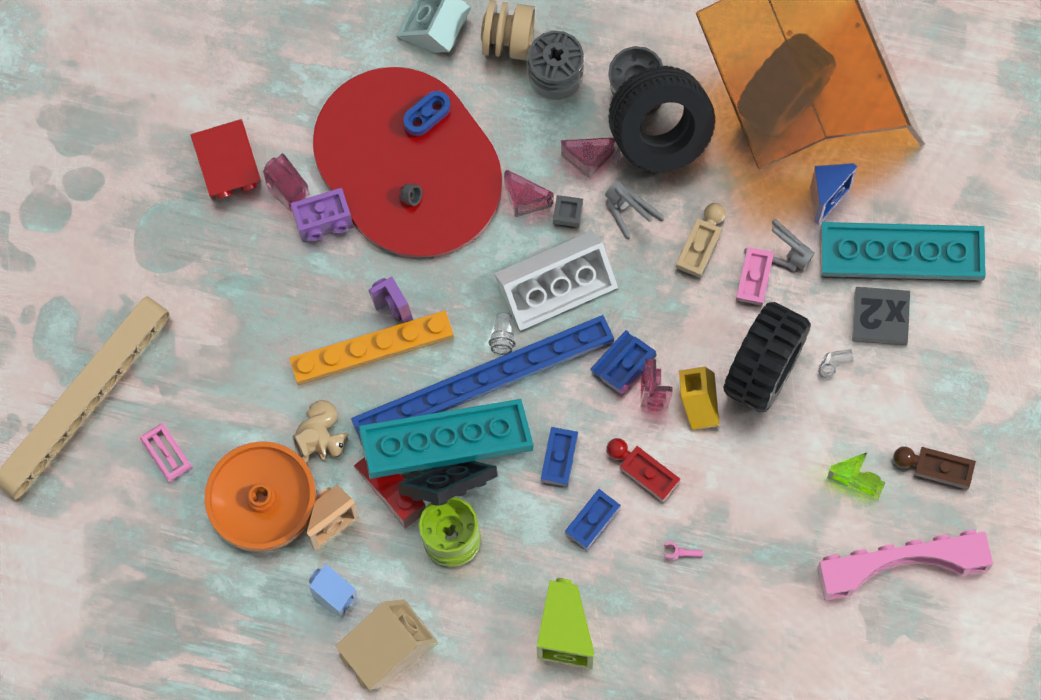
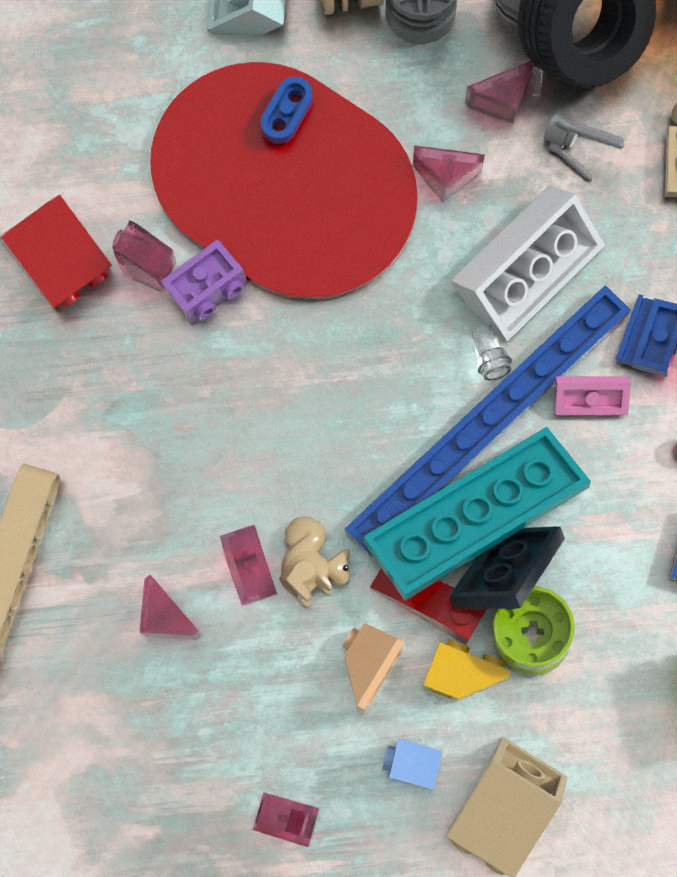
camera: 20 degrees left, 5 degrees up
bright pink tile [139,423,193,483] -> none
orange dish [204,441,317,552] -> none
light orange plate [289,310,454,386] -> none
medium lavender bracket [368,277,413,323] -> none
dark grey hinge [399,183,422,206] -> none
blue plate [541,427,578,487] -> none
dark grey plate [553,195,583,227] -> none
none -> clear pink slope [139,574,202,640]
none -> clear pink slope [220,525,277,606]
none -> clear pink slope [253,792,320,847]
none -> yellow slope [422,640,511,702]
none -> bright pink plate [554,376,631,415]

